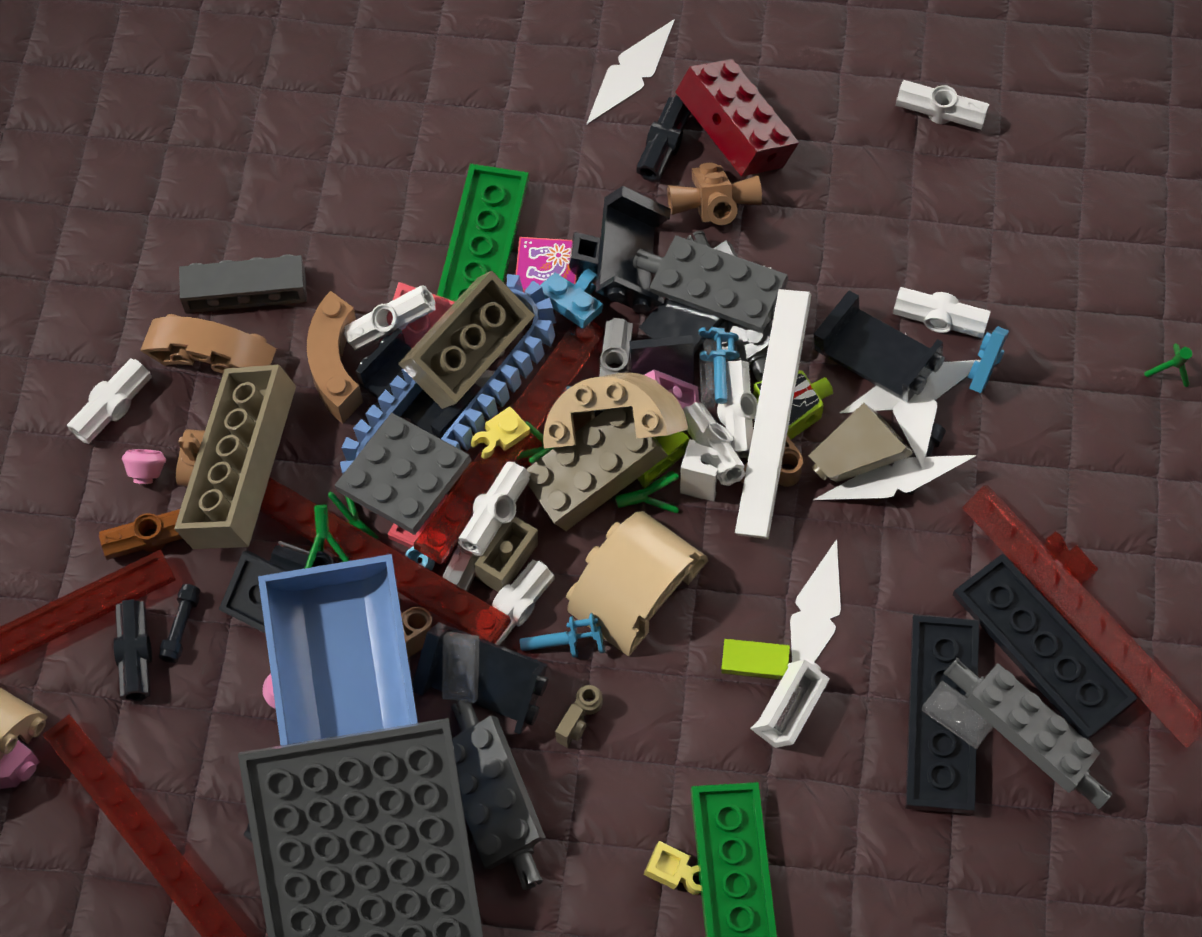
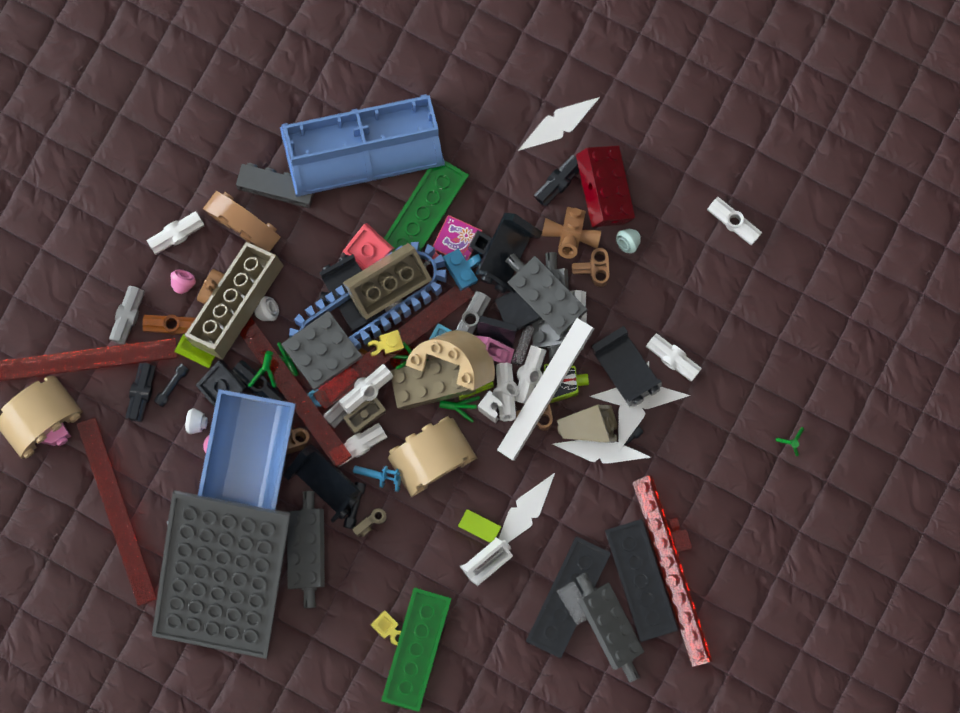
camera: 20 degrees right, 15 degrees up
medium nougat brick [307,291,363,424] -> none
white piece [344,285,436,350] -> none
clear plate [442,632,479,703] -> none
dark azure piece [699,327,739,404] -> none
dark azure plate [968,326,1009,393] -> none
none -> light grey piece [109,286,145,345]
none -> lime tile [174,334,215,368]
none -> white cone [185,408,208,434]
none -> white cone [254,296,279,321]
none -> medium blue piece [280,94,445,197]
none -> black bar [343,482,366,529]
none -> medium nougat beam [572,248,610,287]
none -> light aqua cone [616,229,641,253]

